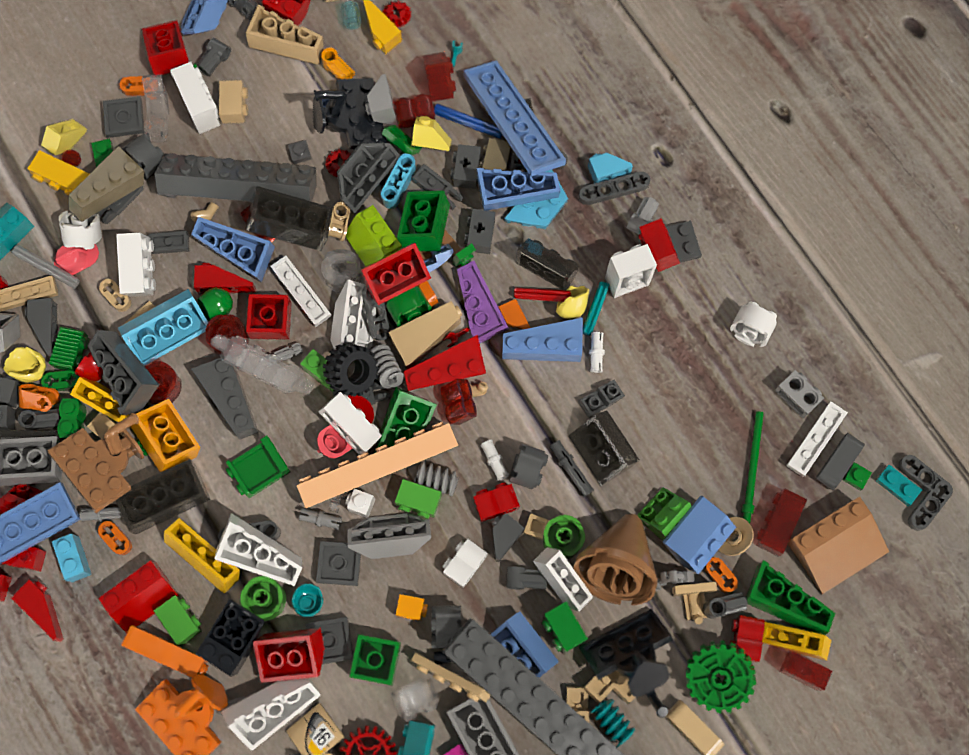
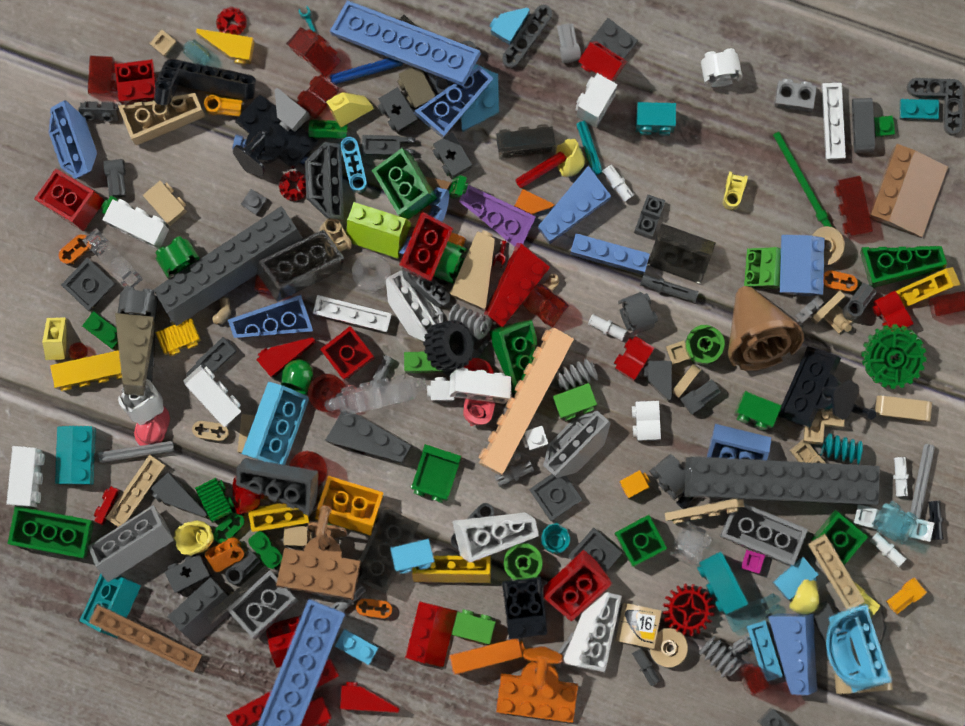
camera: 30 degrees left, 10 degrees up
white brick [533,547,593,611] -> none
none -> black beam [154,59,256,105]
none -> green brick [155,236,200,279]
none -> yellow brick [155,318,201,357]
none -> medium azure brick [390,539,434,574]
none -> white brick [427,377,454,401]
none -> medium blue brick [570,233,650,275]
none -> teal brick [636,102,676,136]
none -> tan beam [671,364,701,398]
none -> light yellow piece [723,171,748,210]

